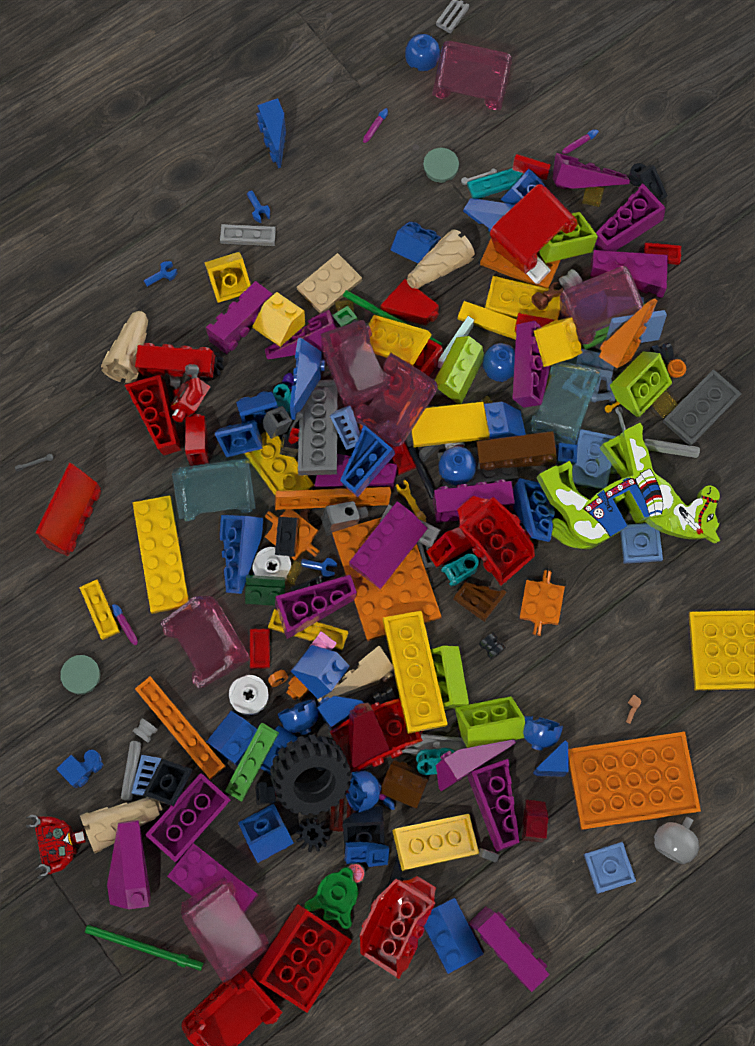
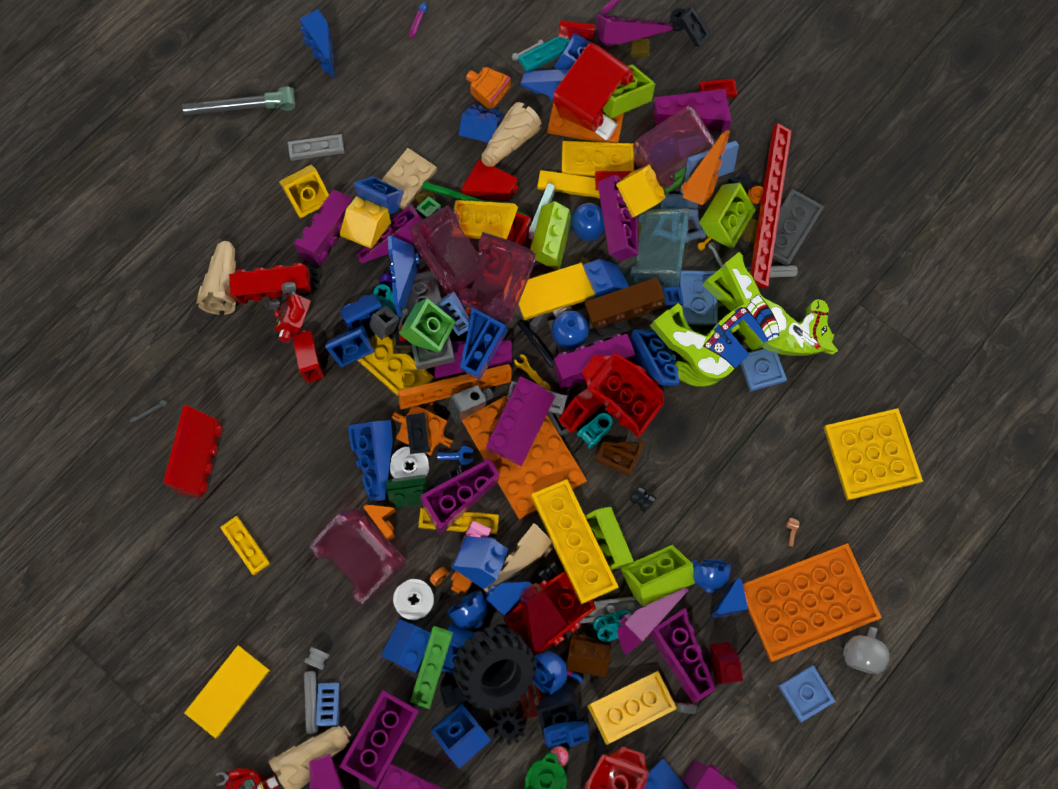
camera: 15 degrees left, 0 degrees up
blue brick [57,750,104,788] -> none
sand green tile [61,655,100,695] -> none
magenta piece [112,604,138,645] -> none
red wedge [124,375,181,455] -> none
yellow plate [133,495,190,614] -> none
orange plate [135,676,226,780] -> none
black slope [143,759,192,807] -> none
blue bar [144,261,177,287] -> none
clear light blue windscreen [172,458,256,521] -> none
blue bar [247,191,270,223] -> none
red tile [250,629,270,669] -> none
clear yellow tile [287,561,302,585] -> none
red tile [383,433,416,475] -> none
sand green tile [423,148,459,183] -> none
orange plate [520,570,565,636] -> none
copper piece [531,282,563,310] -> none
light grey wheel [559,269,582,293] -> none
magenta wedge [595,183,665,251] -> none
none -> dark grey piece [182,87,295,116]
none -> yellow tile [184,646,271,739]
none -> blue slope [354,176,404,215]
none -> orange slope [364,505,396,541]
none -> bright green slope [399,298,456,352]
none -> orange torso [466,67,511,109]
none -> red plate [750,123,791,289]

